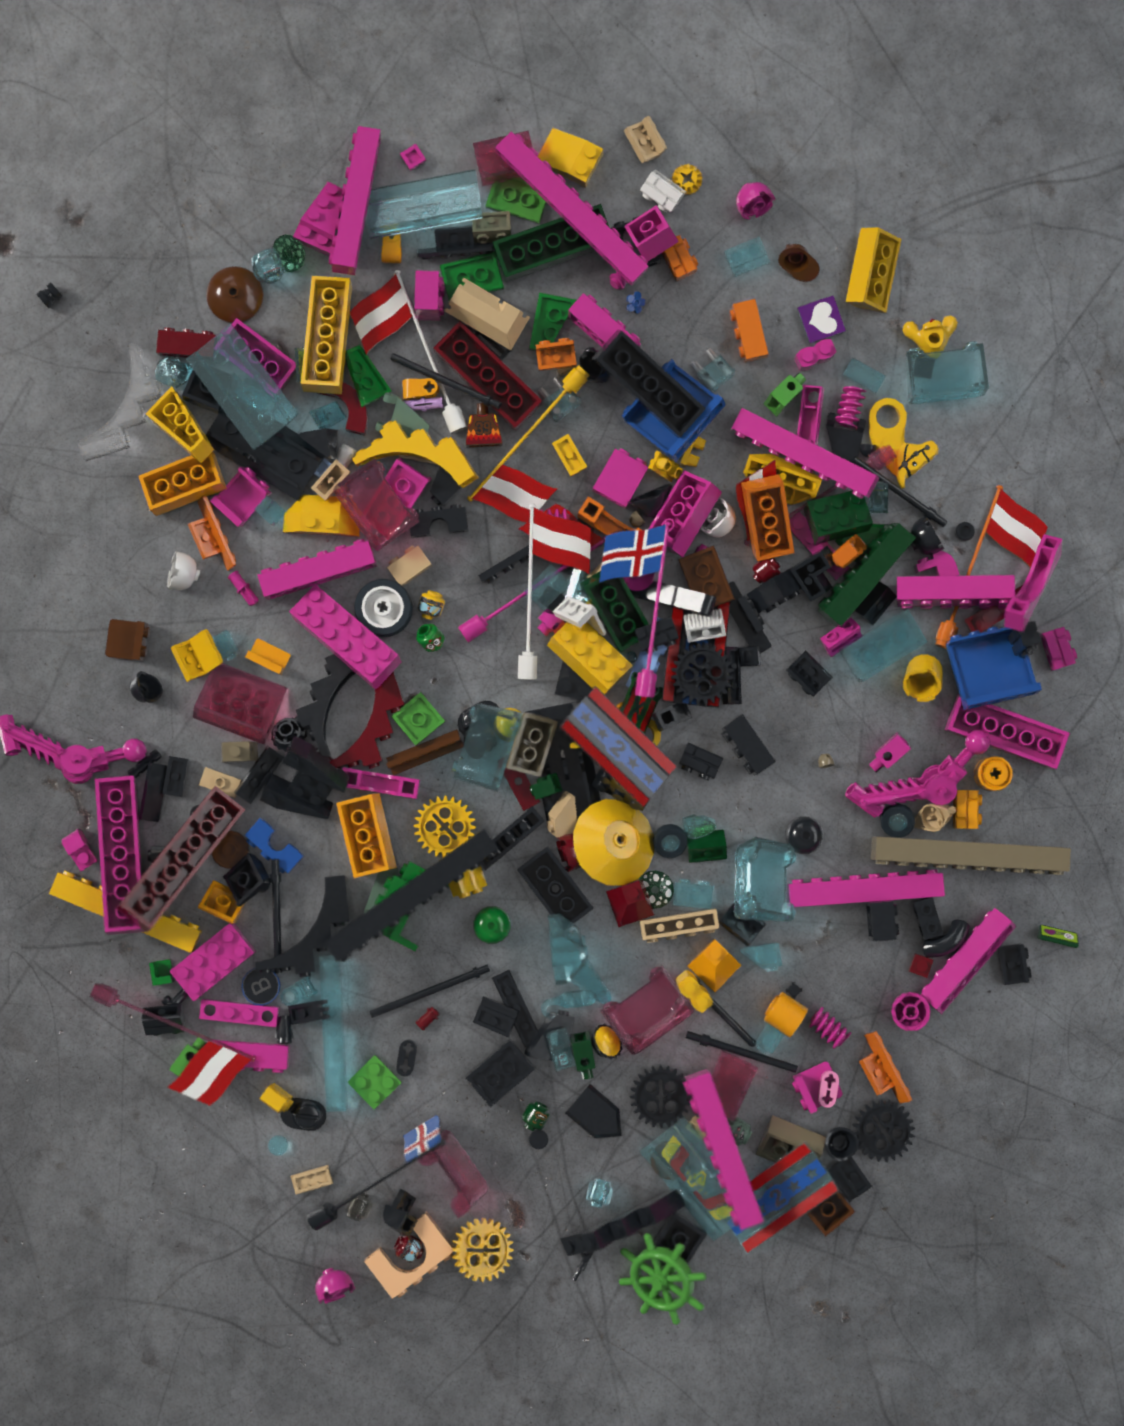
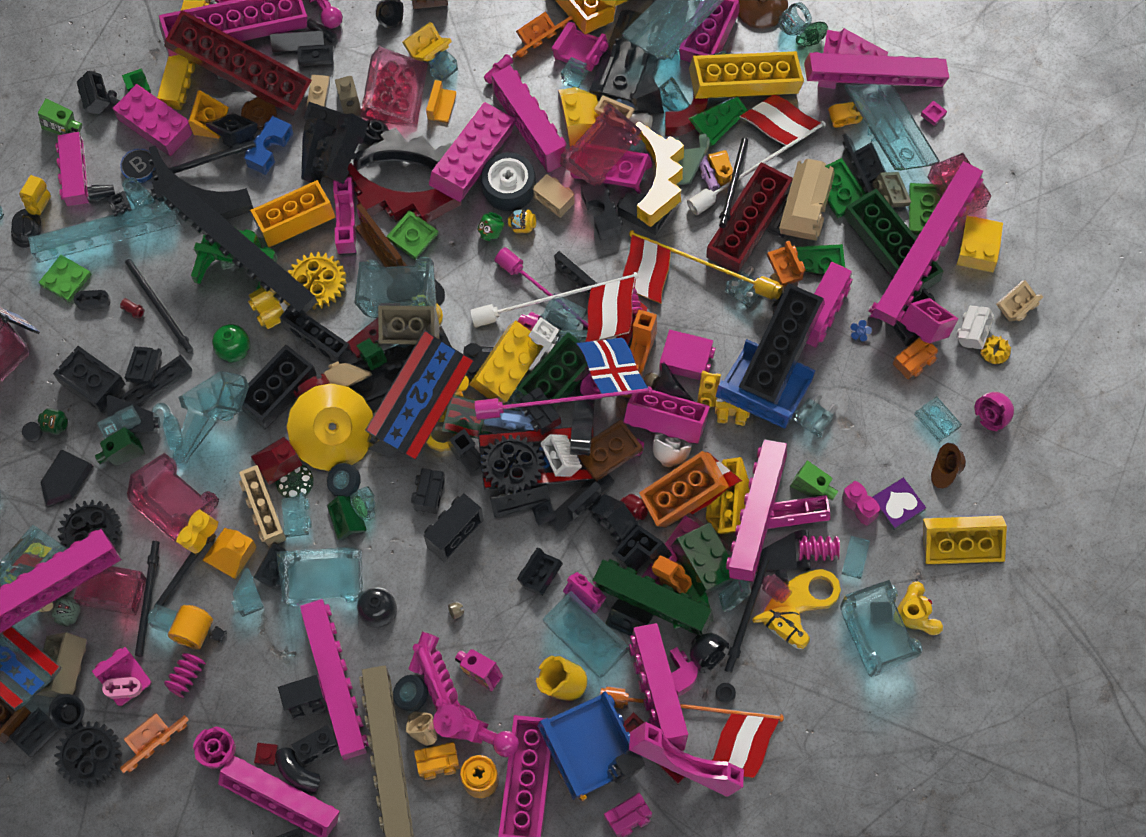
camera: 80 degrees right, 20 degrees down
flag [90,983,256,1106] -> none
white cylinder [167,551,200,590] -> none
dark pink piece [199,998,280,1027] -> none
dark pink brick [414,271,445,321] -> none
torso [466,403,503,448] -> none
yellow plate [552,434,587,477] -> none
yellow piece [591,1023,623,1059] -> none
orange brick [729,299,769,363] -> none

